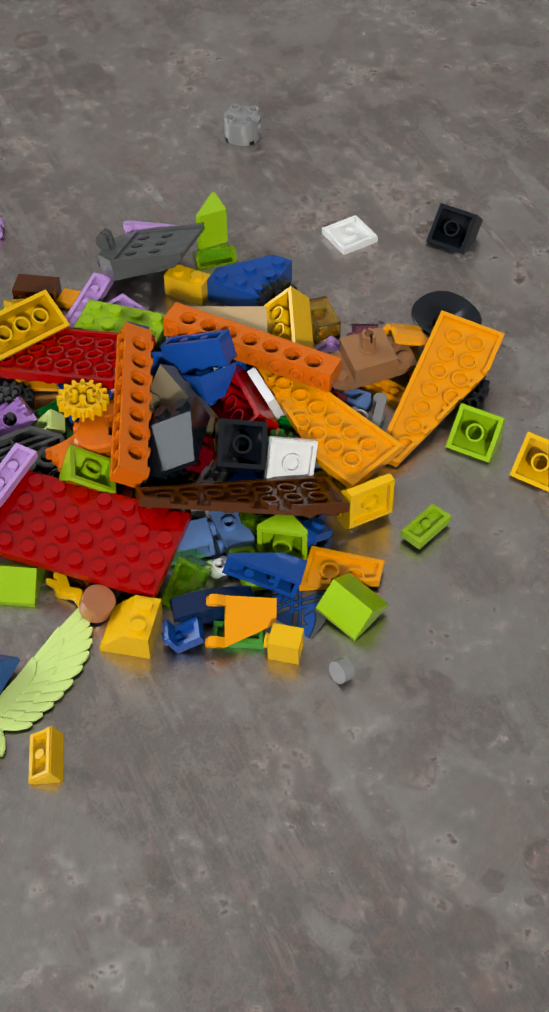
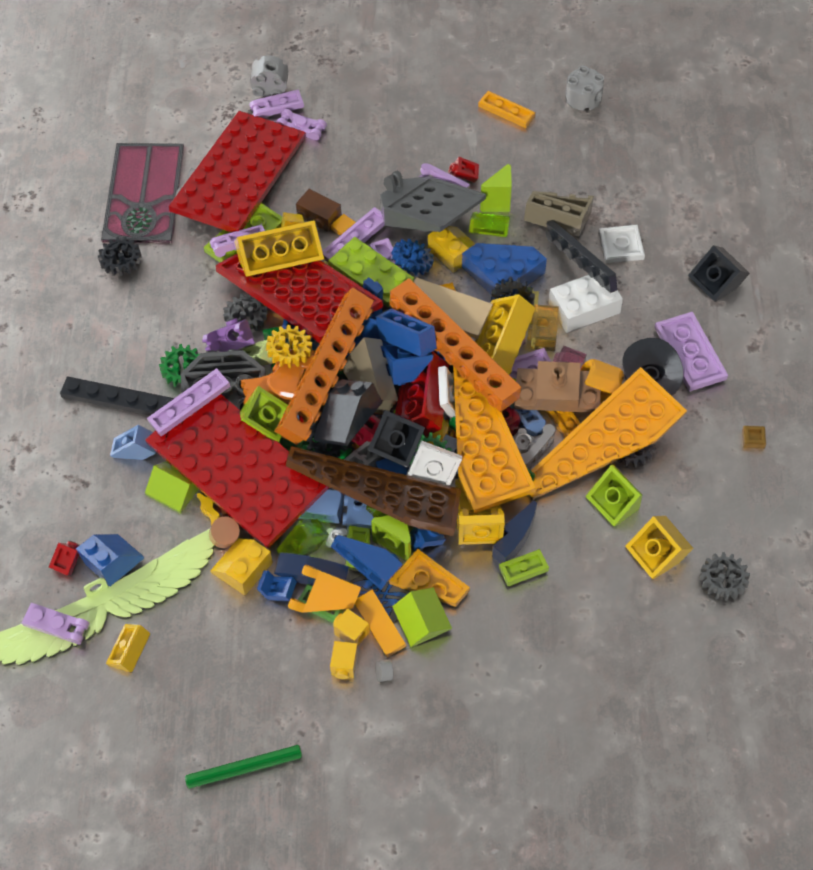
camera: 25 degrees right, 10 degrees up
none -> green axle [185,745,302,789]
none -> yellow brick [330,641,358,679]
none -> light orange tile [355,590,406,658]
none -> blue gear [391,238,434,276]
none -> red bracket [448,157,479,183]
none -> light orange tile [478,91,536,128]
none -> dark blue slope [492,501,537,564]
none -> dark tan wedge [524,191,594,237]
none -> black plate [546,220,618,293]
none -> white brick [548,275,623,333]
none -> lavender plate [654,312,728,392]

